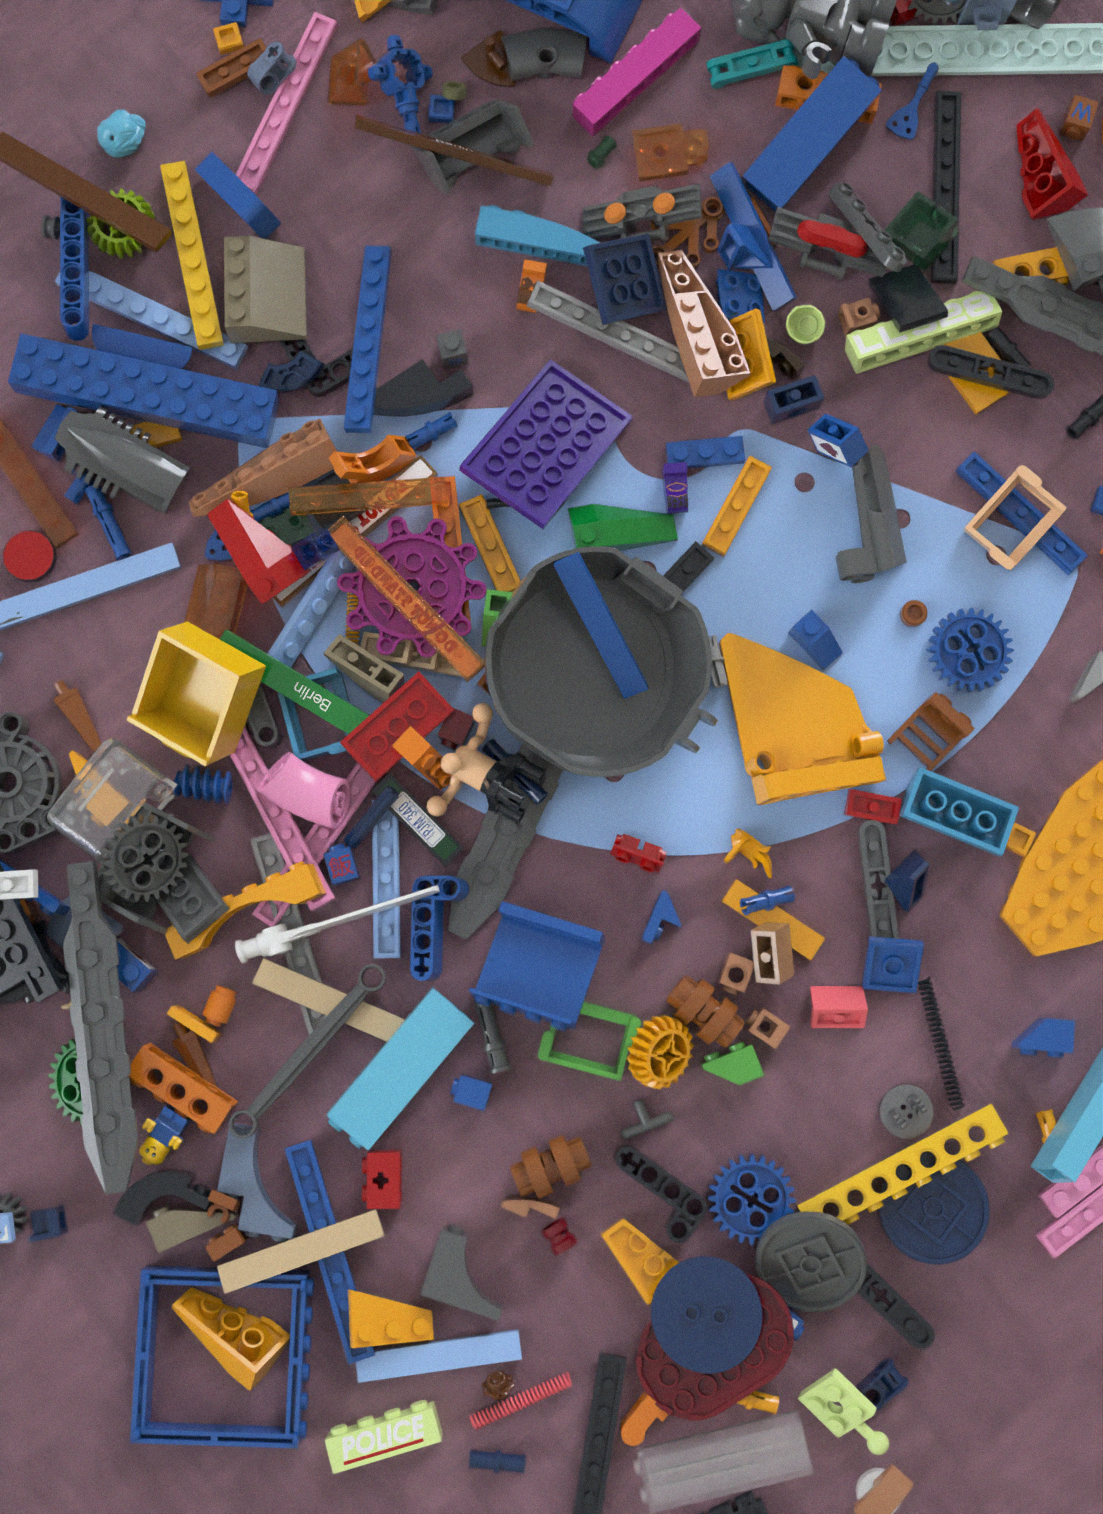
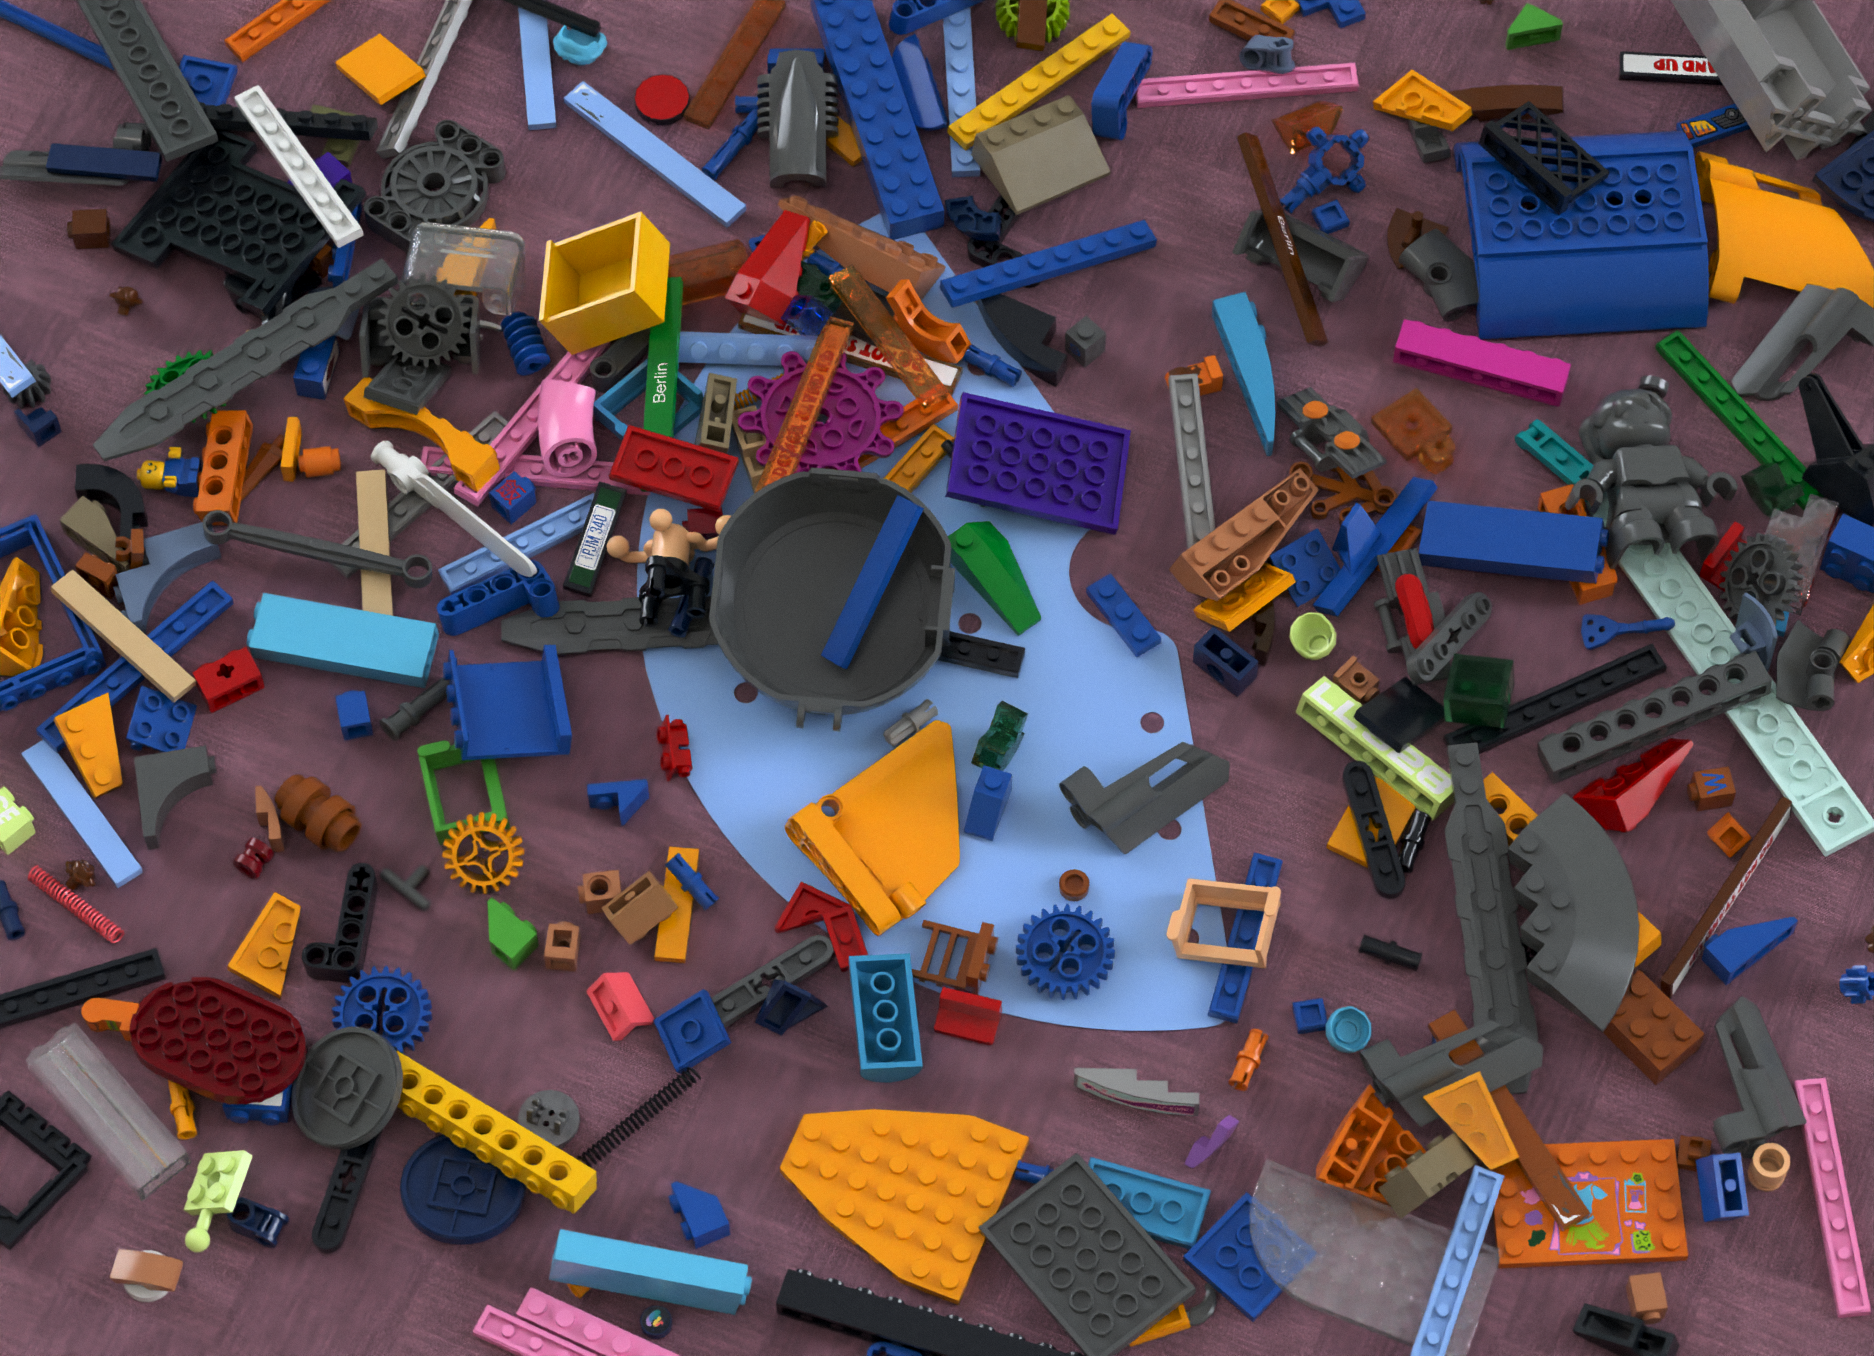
camera: 65 degrees right, 20 degrees down
dark orange bar [53,680,108,758] -> none
dark blue axle [344,786,399,849] -> none
orange slope [392,726,452,791] -> none
olive tile [442,81,467,100] -> none
dark blue plate [583,233,667,325] -> none
clear green pin [587,135,617,169] -> none
dark blue plate [651,1256,763,1374] -> none
dark purple leg [662,462,688,514] -> none
dark orange piece [666,975,745,1048] -> none
light orange tile [702,456,772,557] -> none
light orange piece [723,828,772,879] -> none
blue brick [807,413,869,468] -> none
light orange tile [1005,822,1036,857] -> none
none -> blue hinge [126,686,197,752]
none -> red tile [774,882,850,933]
none -> red panel [934,987,1002,1045]
none -> clear green brick [971,701,1028,771]
none -> dark grey brick [1538,651,1772,785]

